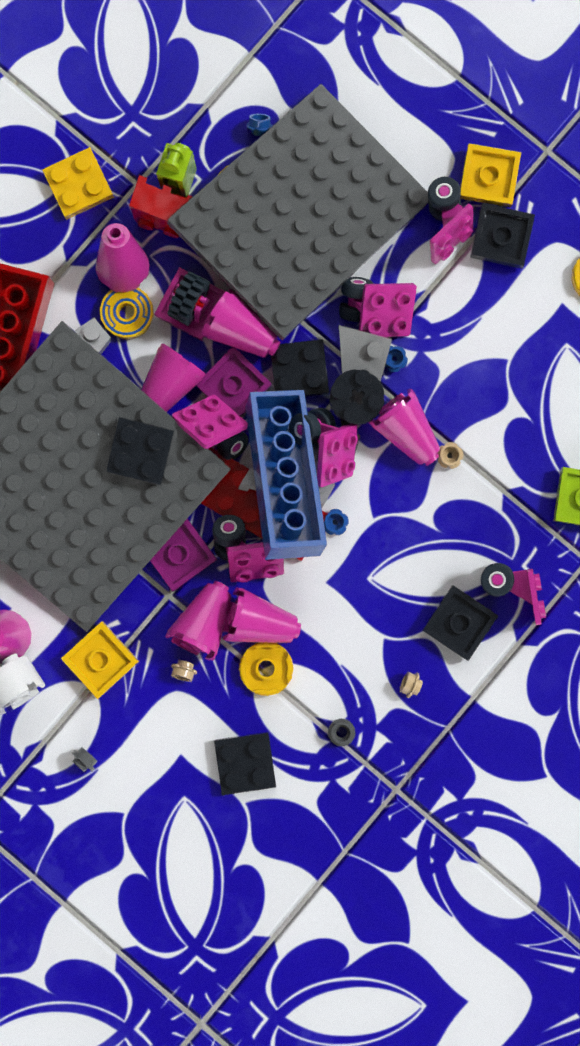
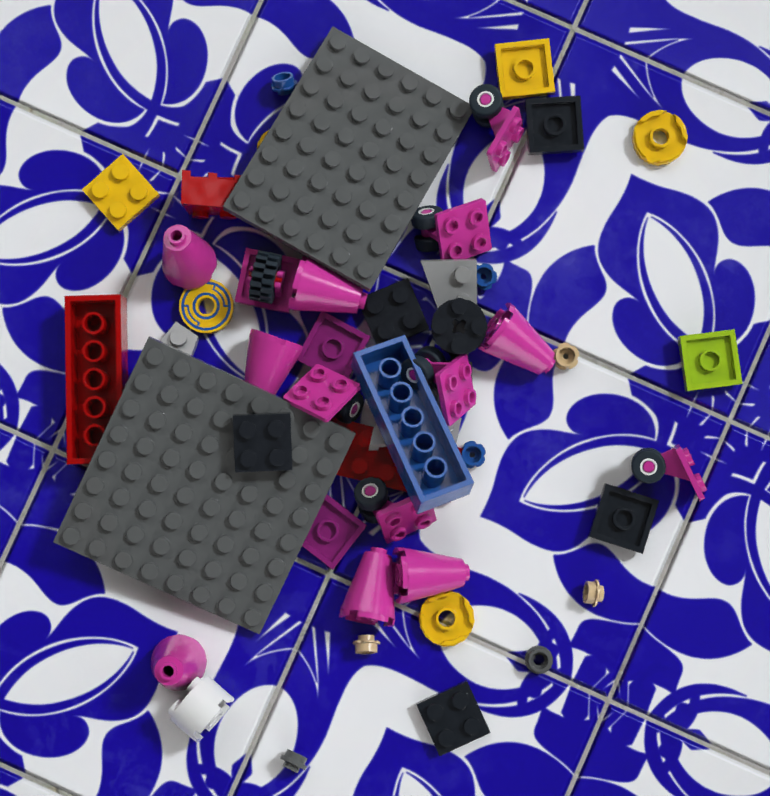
camera: 15 degrees left, 0 degrees up
yellow plate [61,621,139,699] -> none
lime brick [156,143,197,197] -> none

